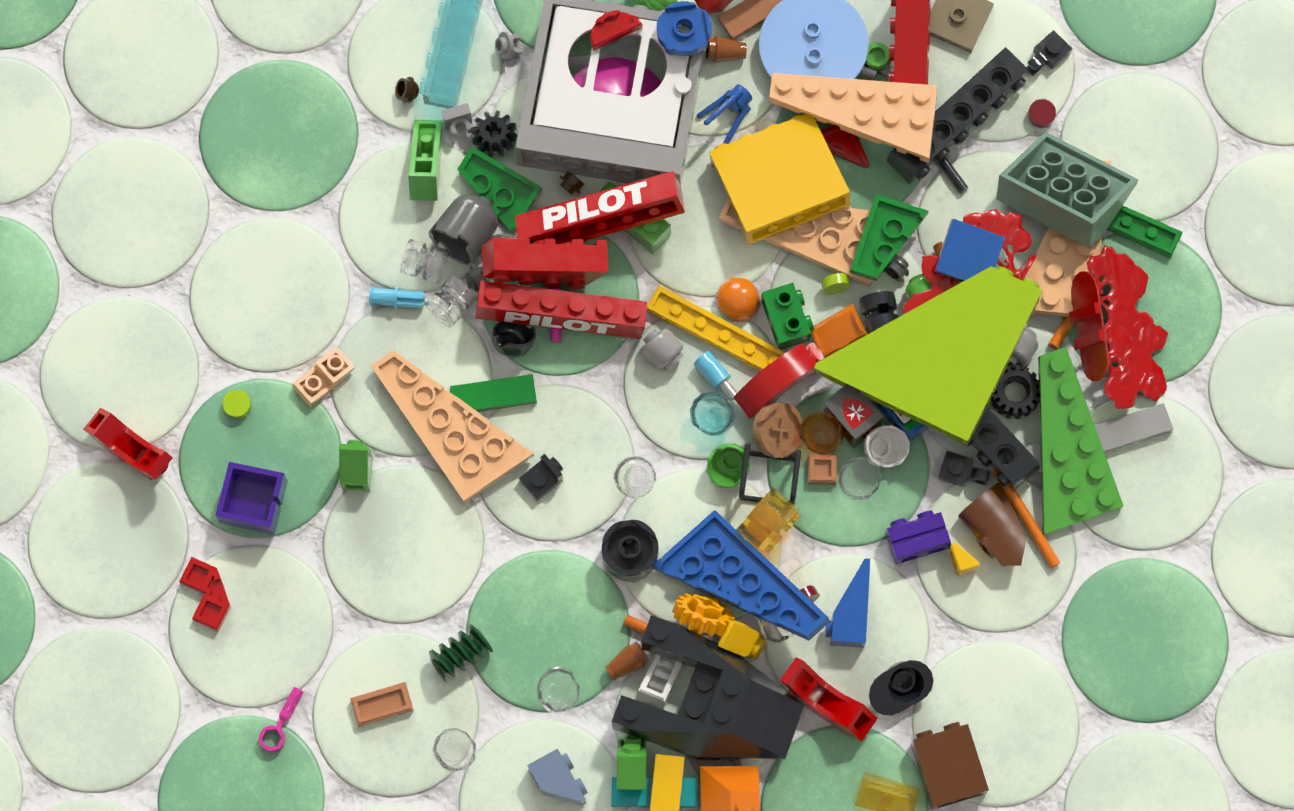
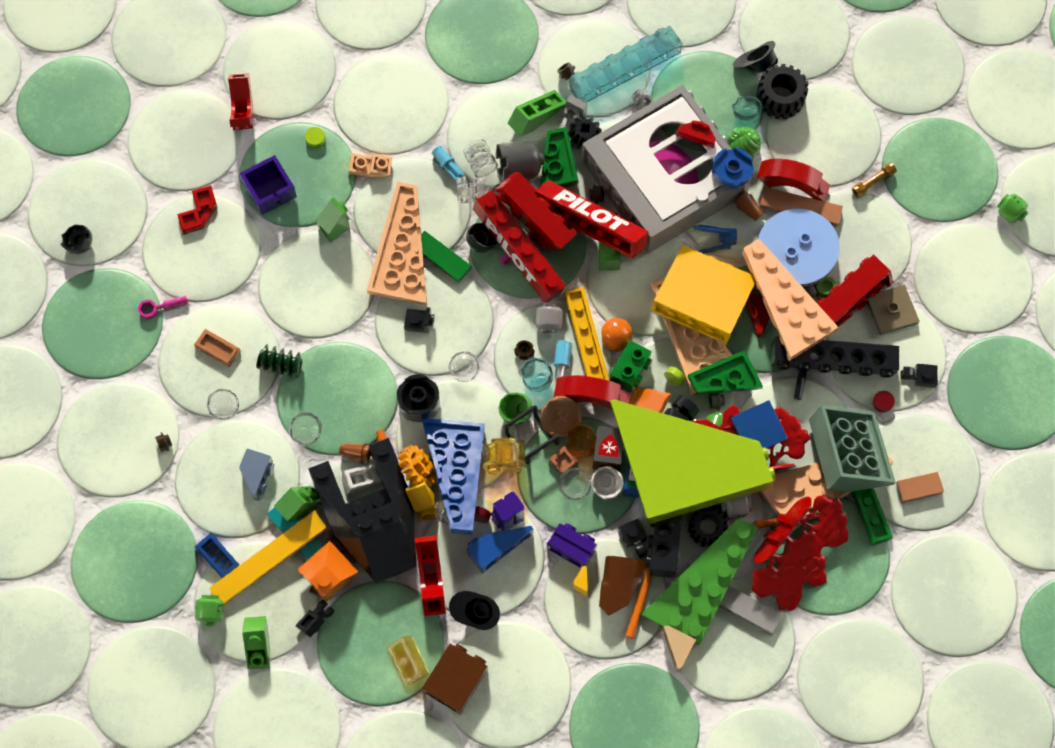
camera: 45 degrees right, 5 degrees down
none -> black hair [60,224,92,255]
none -> dark purple brick [491,492,524,531]
none -> dark brown plate [514,340,535,360]
none -> tan slope [662,625,696,672]
none -> nougat tile [896,472,944,503]

